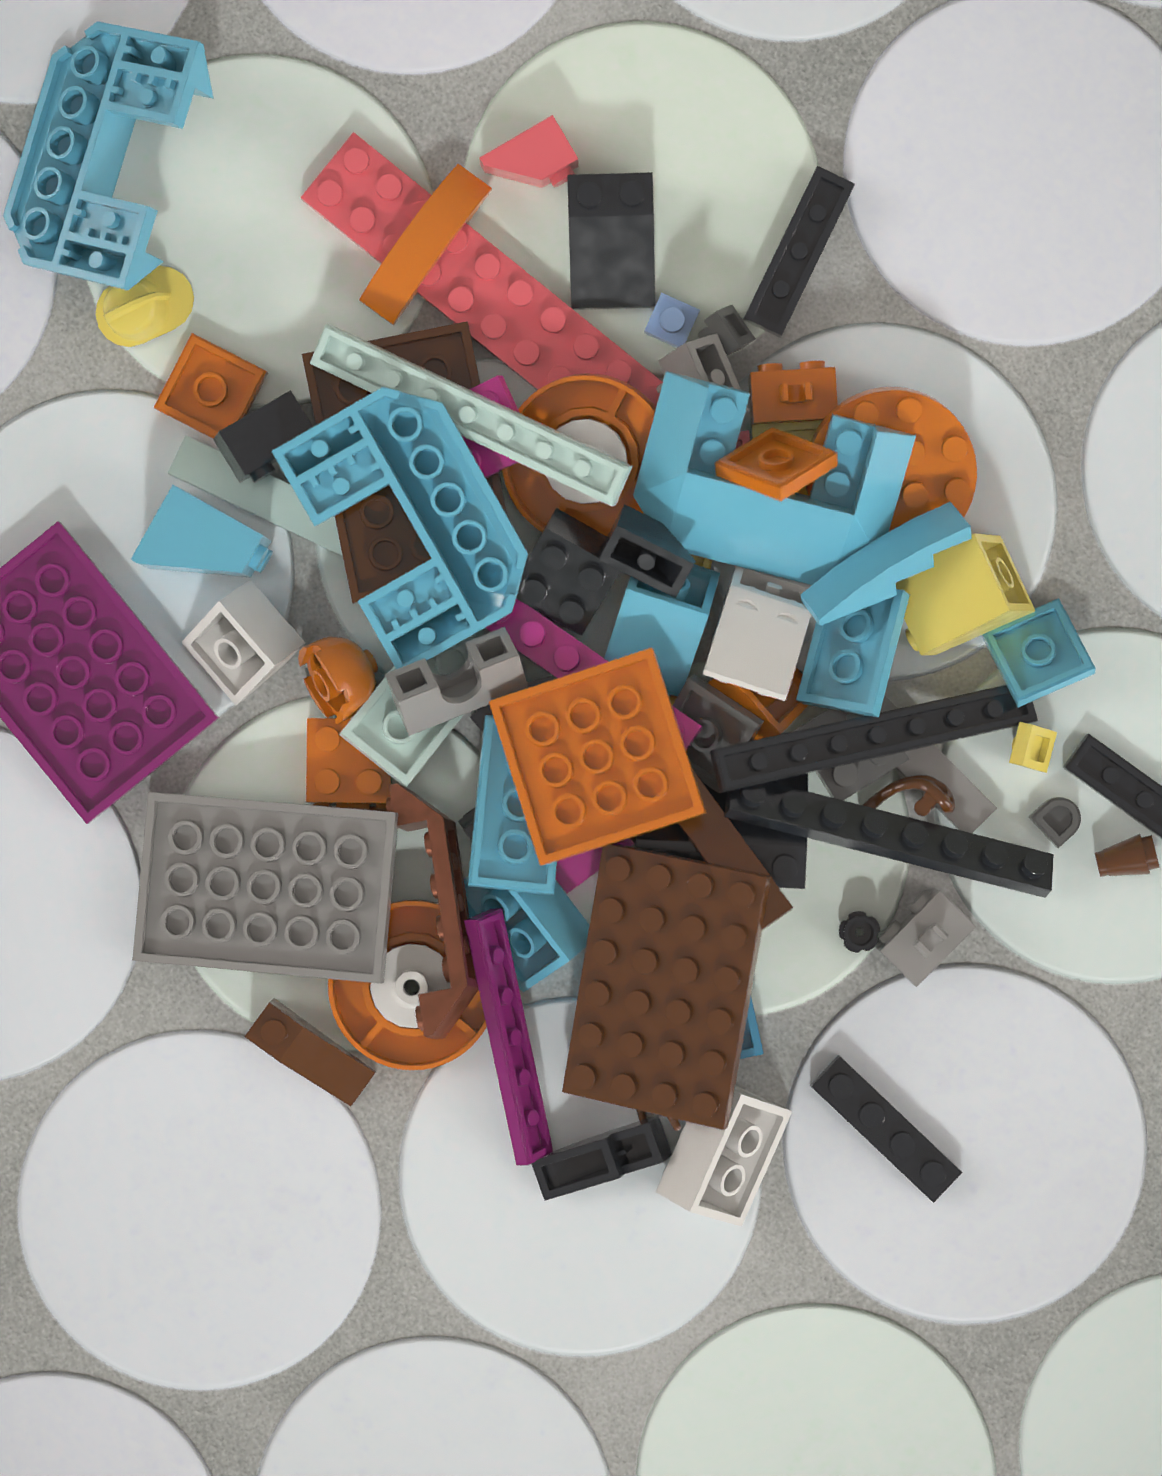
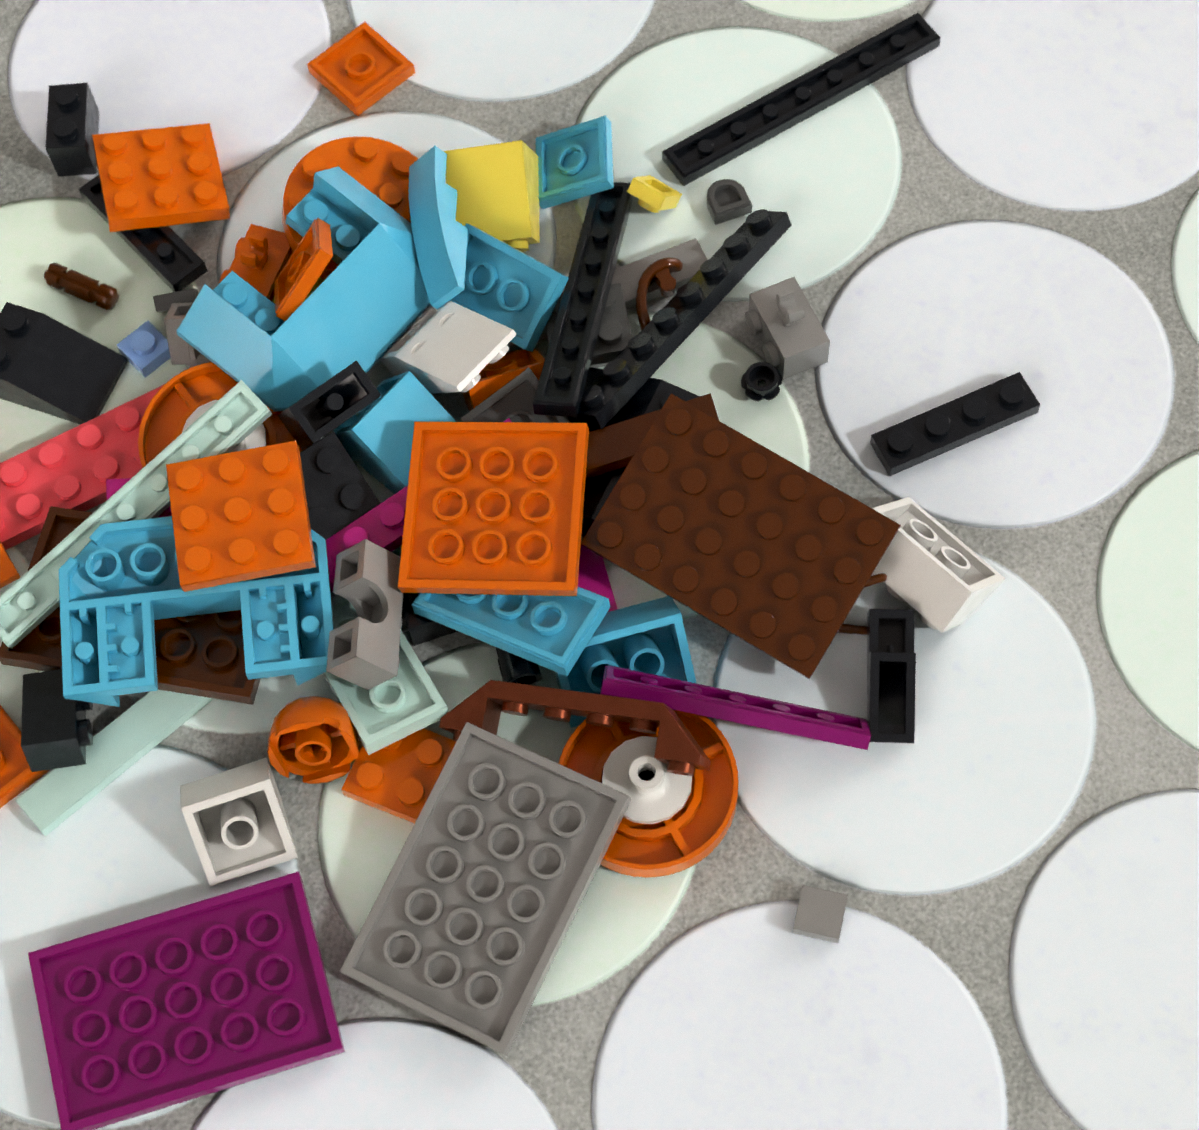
camera: 65 degrees left, 25 degrees down
medium azure slope [131,485,273,577] -> none
reddish brown slope [244,998,376,1106] -> none
reddish brown cone [1095,834,1160,877] -> none
none -> reddish brown axle [44,263,119,310]
none -> black brick [45,83,99,177]
none -> orange plate [92,123,230,232]
none -> orange plate [166,440,316,592]
none -> orange tile [307,22,415,116]
none -> light grey tile [792,885,848,943]

